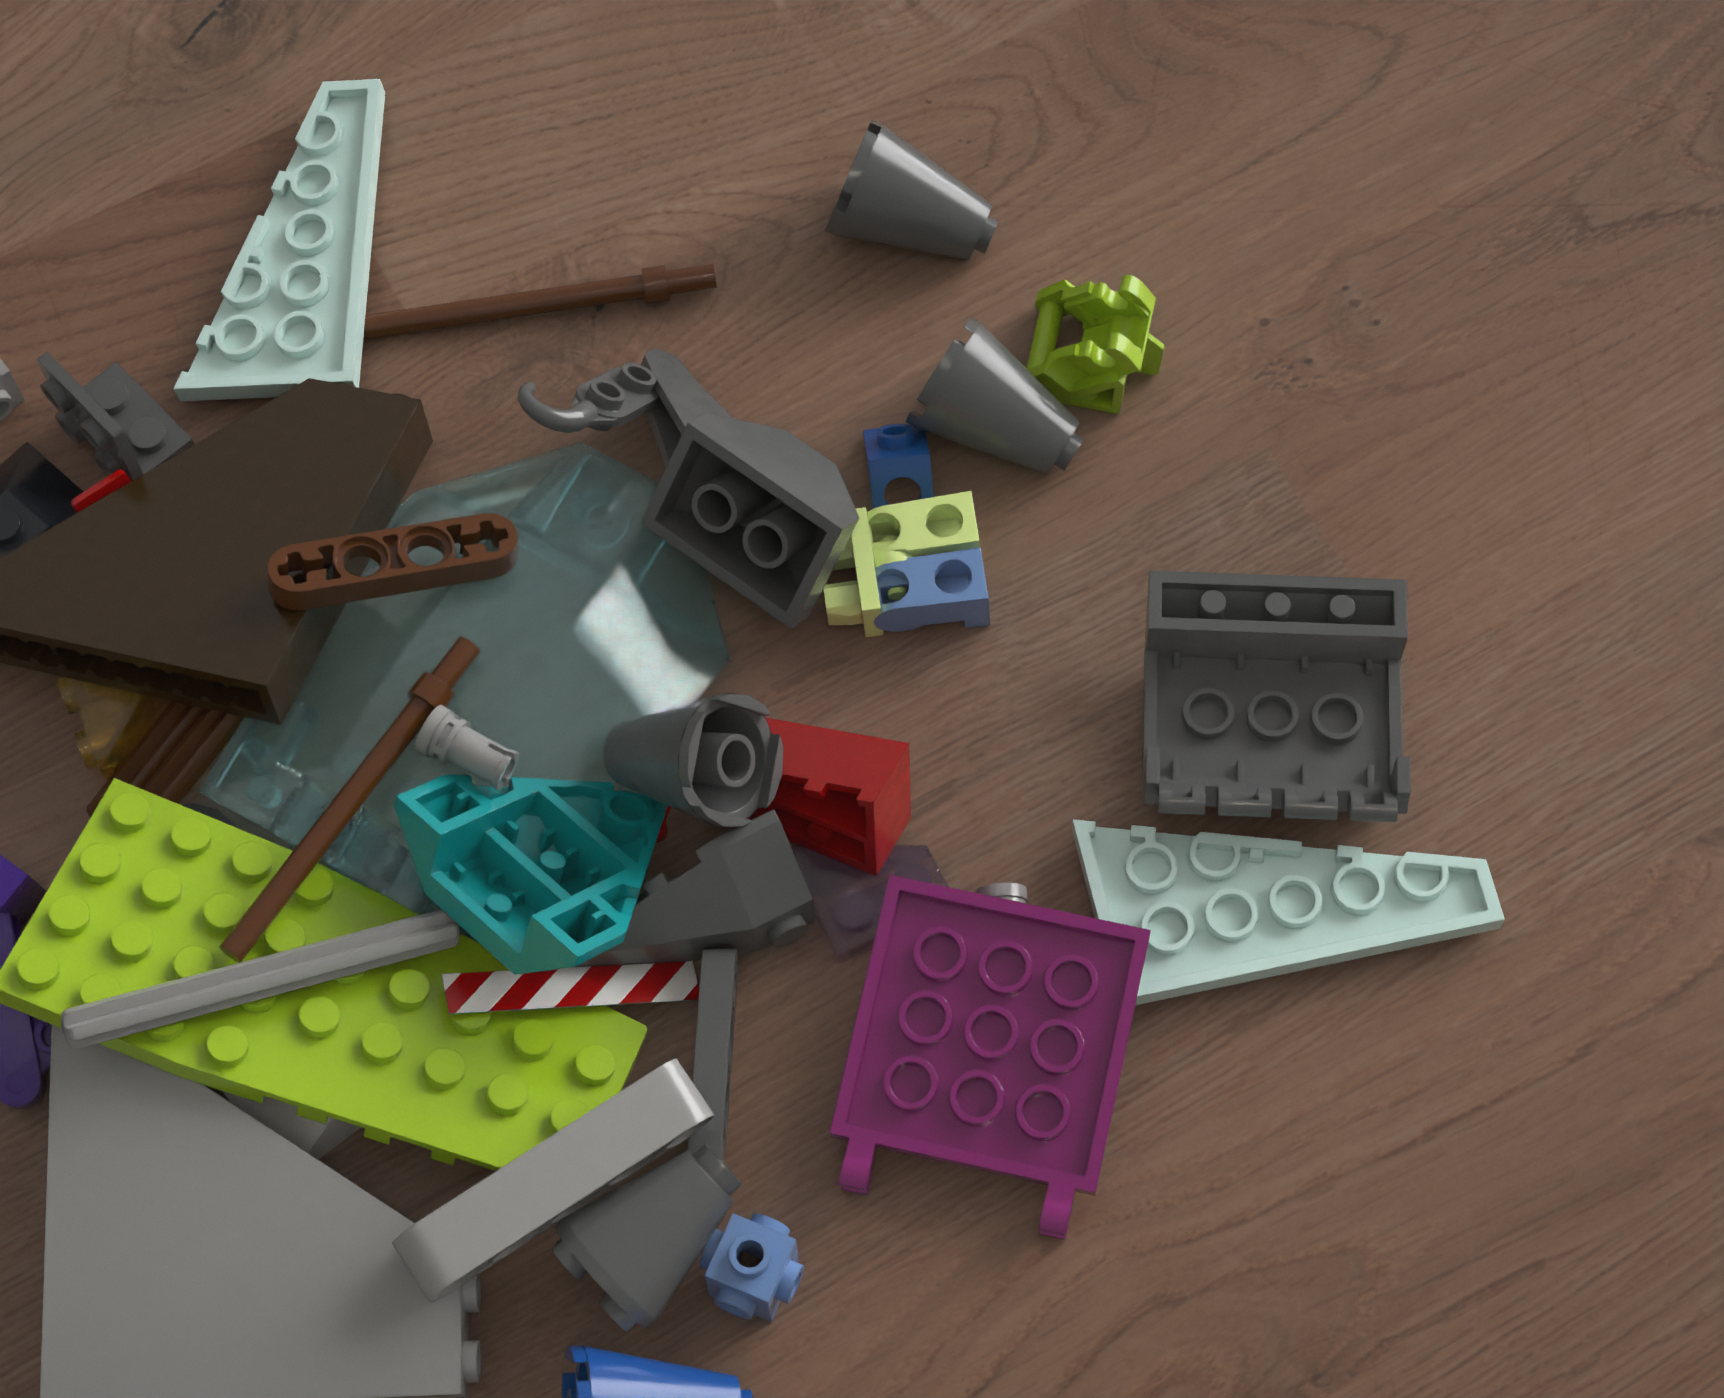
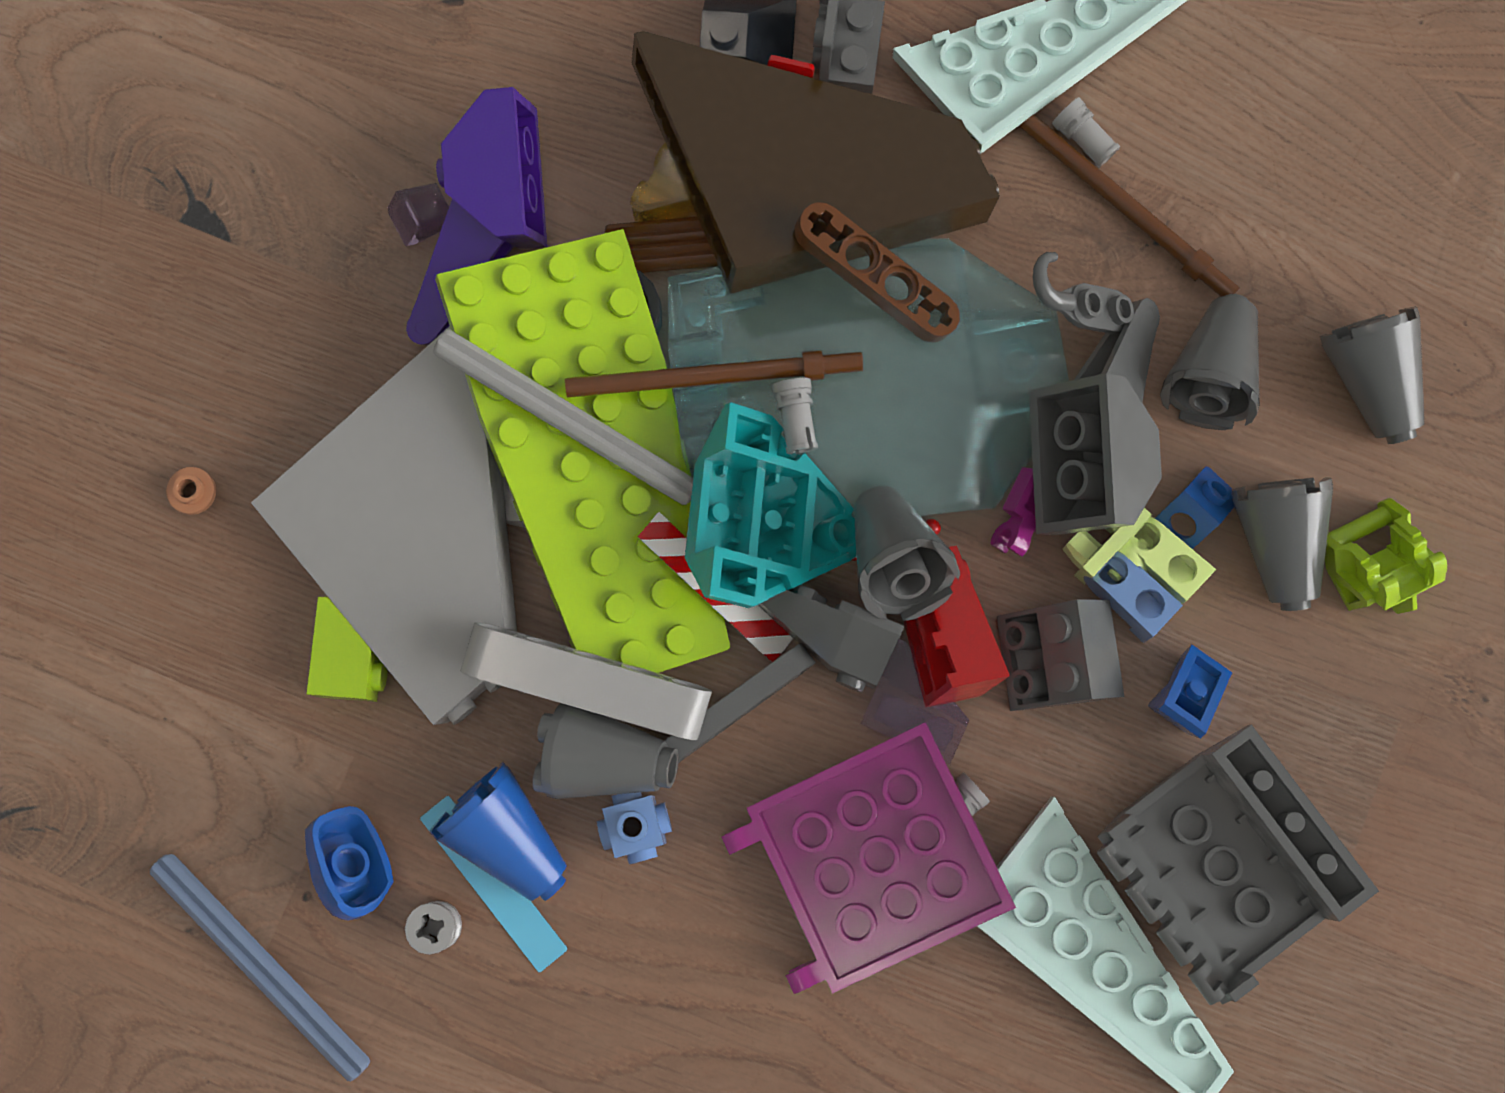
camera: 50 degrees right, 15 degrees up
none -> magenta plate [990,467,1036,557]
none -> dark grey slope [997,600,1125,711]
none -> light grey pin [1052,97,1121,168]
none -> blue slope [1148,644,1232,739]
none -> dark grey cone [1160,294,1260,430]

